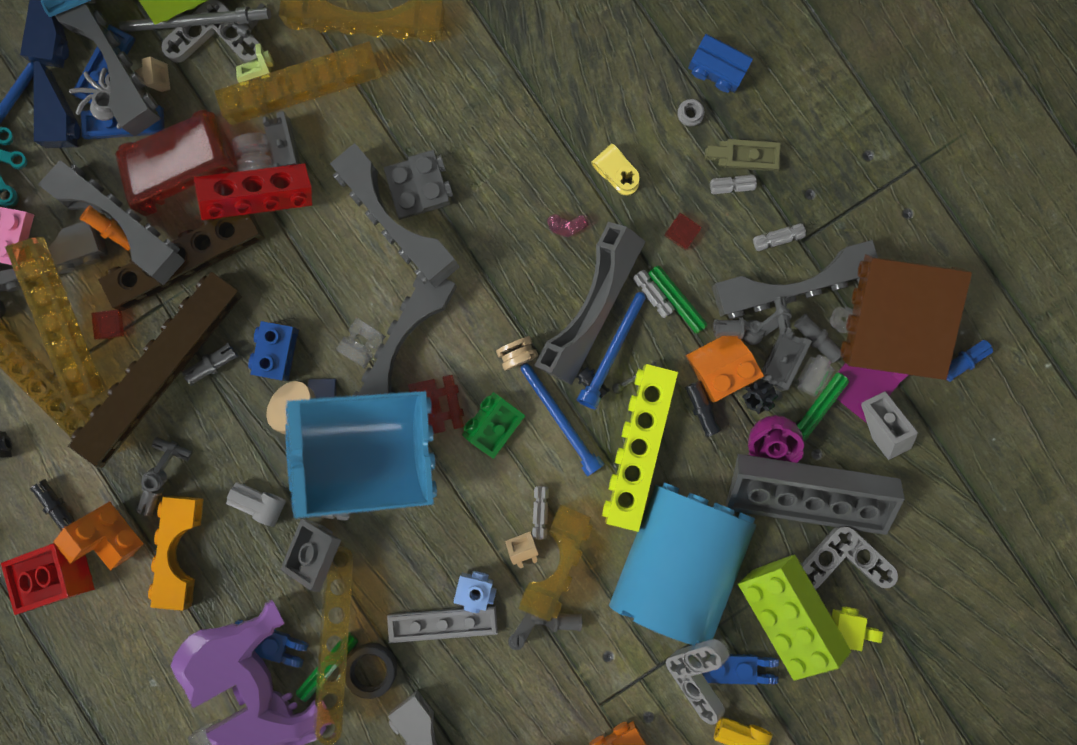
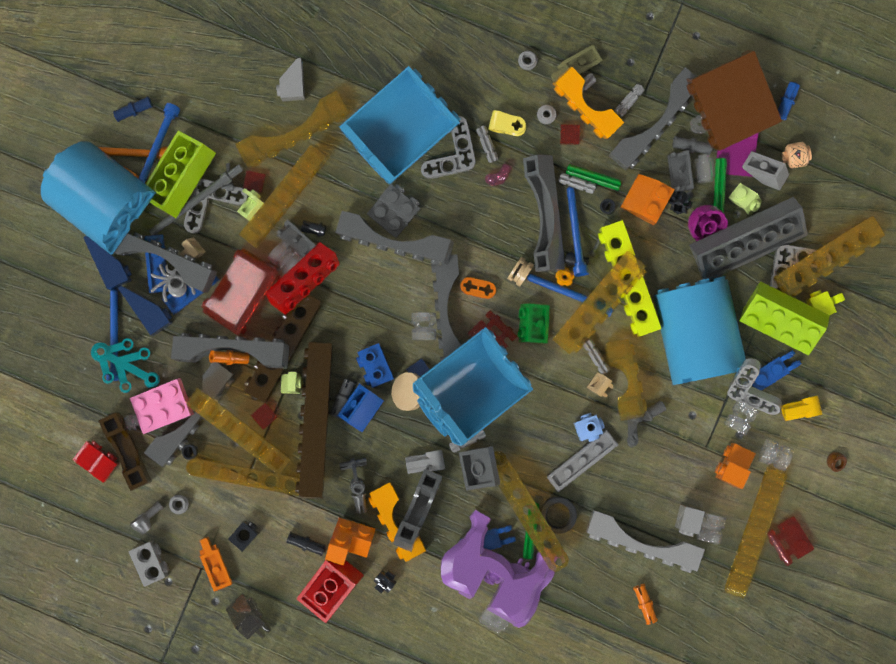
camera: 30 degrees left, 0 degrees up
black pin [684,381,722,437] -> none
blue brick [688,34,753,93] -> none
dark grey pin [713,296,792,345] -> none
none -> clear red tile [243,170,266,193]
none -> yellowish green bracket [281,372,303,394]
none -> black pin [301,220,326,237]
none -> blue brick [338,384,384,432]
none -> dark azure cylinder [339,66,460,185]
none -> black gear [373,570,397,594]
none -> dark grey arch [394,469,442,552]
none -> light grey beam [421,116,475,179]
none -> orange beam [460,277,496,299]
none -> light grey axle [477,126,498,163]
none -> light grey plate [537,105,556,124]
none -> clear yellow brick [552,251,647,354]
none -> light orange arch [553,67,624,139]
none -> light orange plate [555,267,574,286]
none -> black hinge [600,199,616,215]
none -> clear wheel [724,400,759,436]
none -> yellowish green bracket [728,183,762,216]
none -> clear yellow brick [773,216,885,297]
none -> light nougat head [782,142,812,168]

